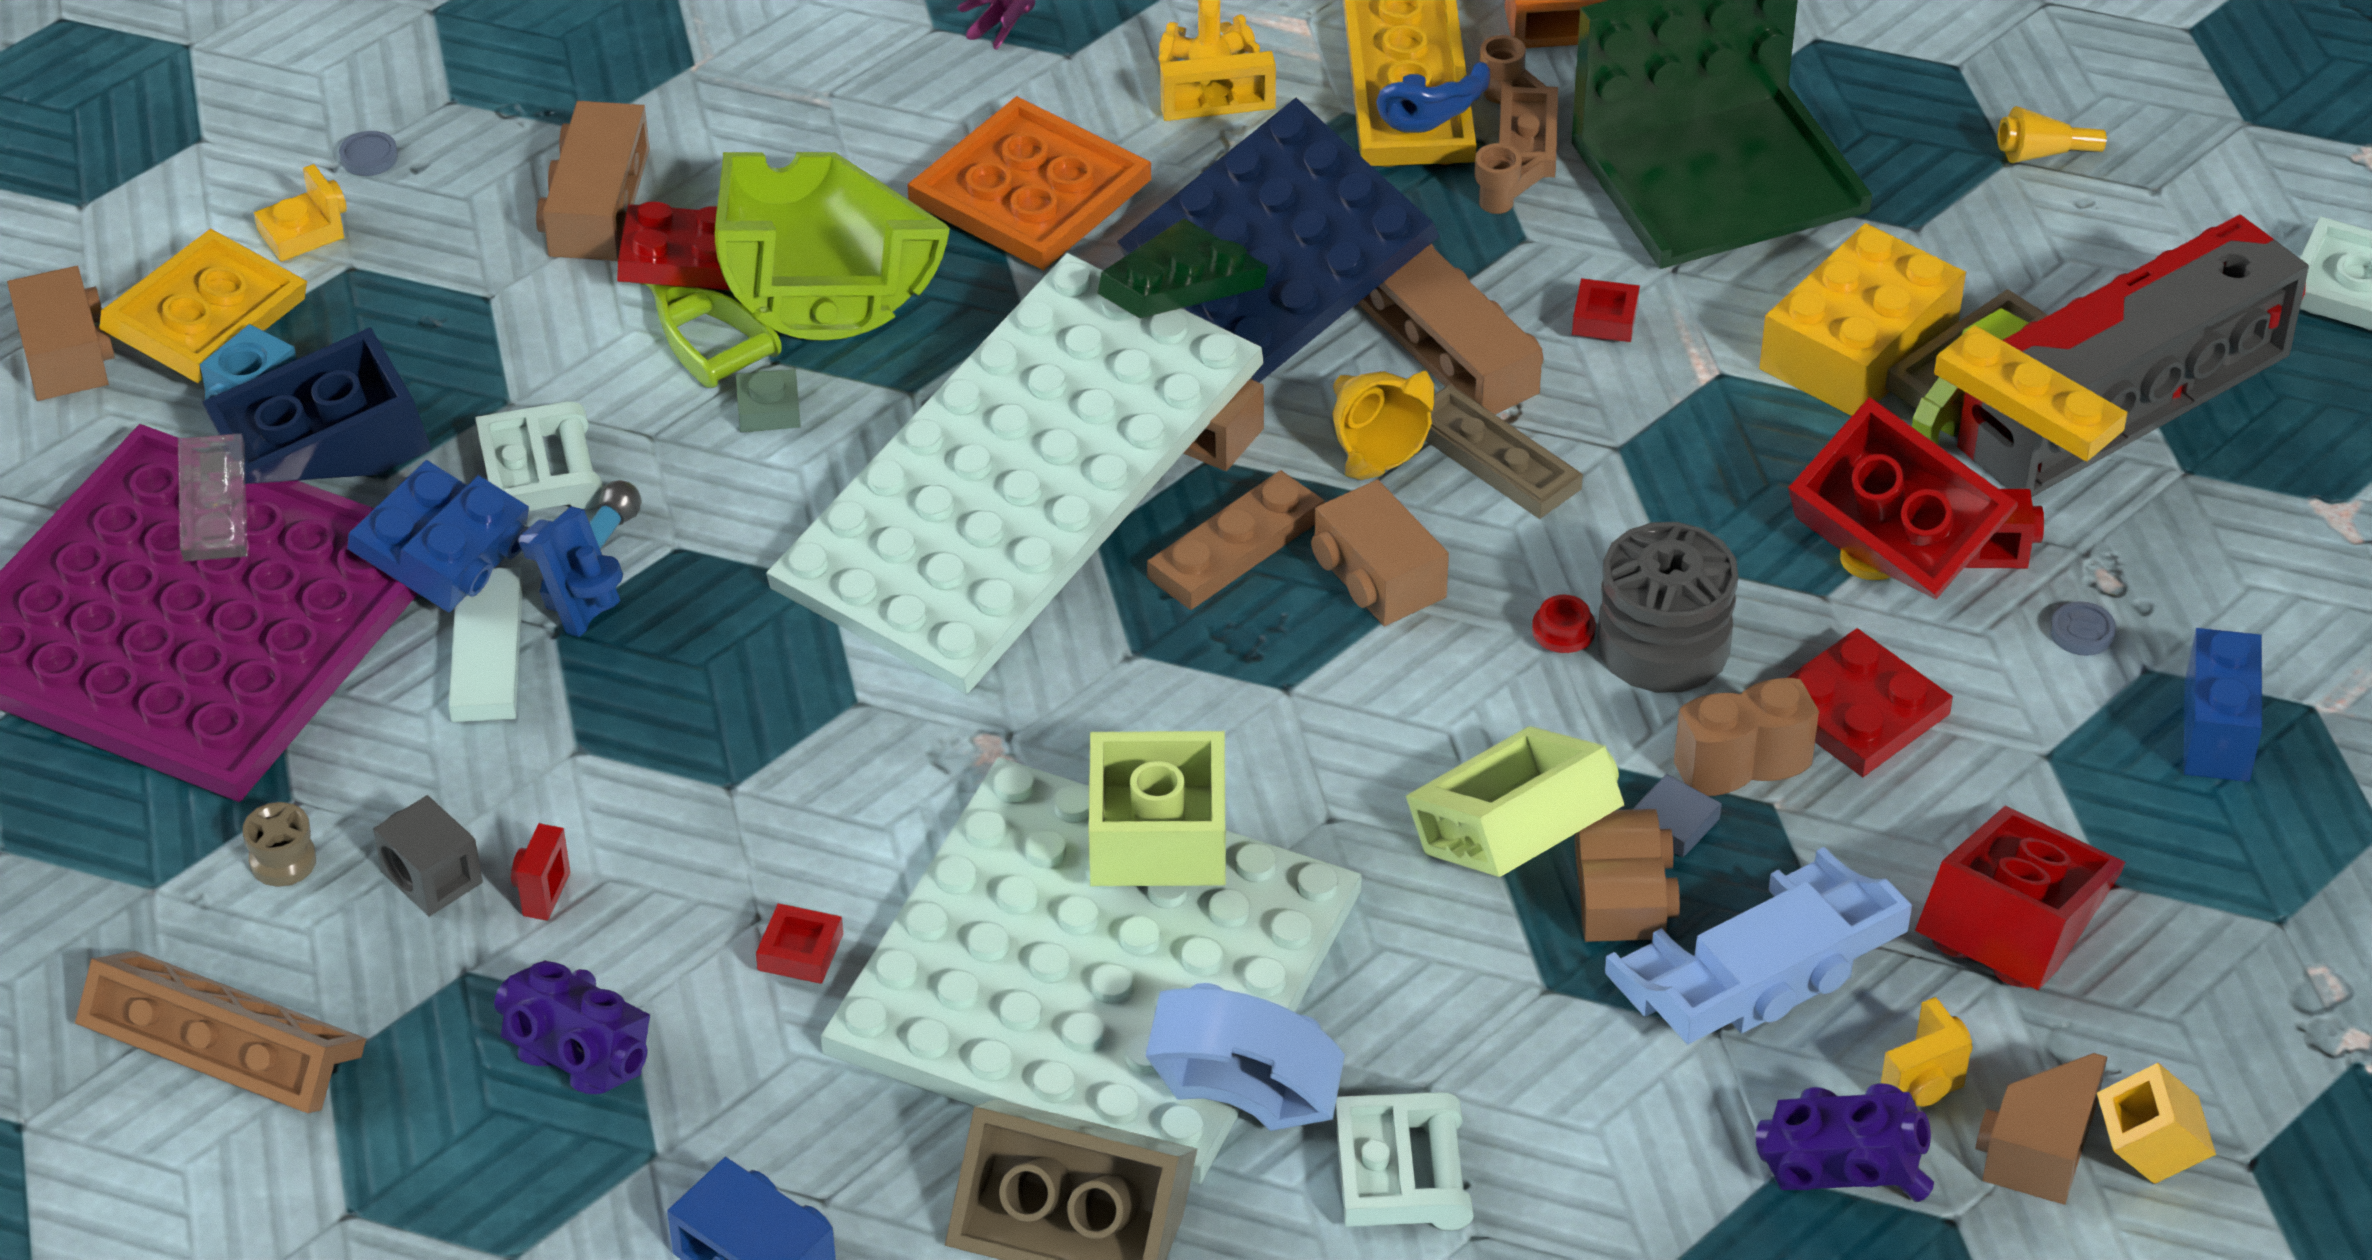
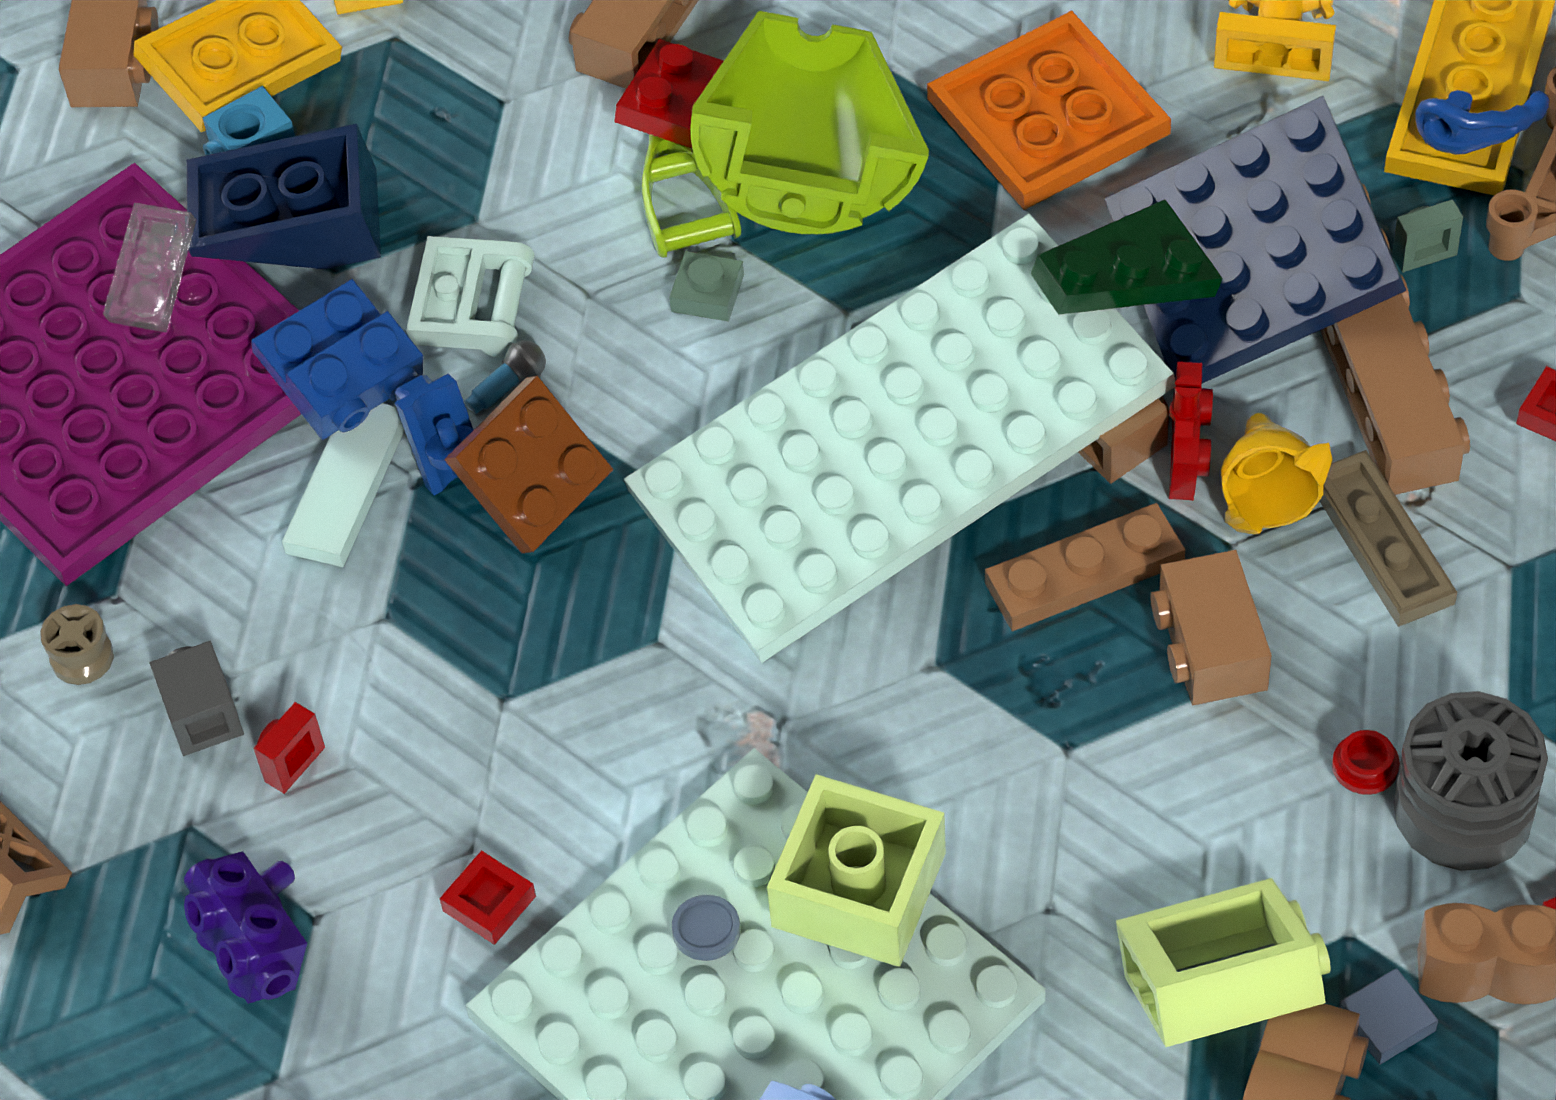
camera: 25 degrees right, 10 degrees up
none -> dark orange plate [444,376,613,553]
none -> sand blue piece [672,895,740,961]
none -> red plate [1169,362,1213,501]
none -> sand green plate [1392,199,1463,272]

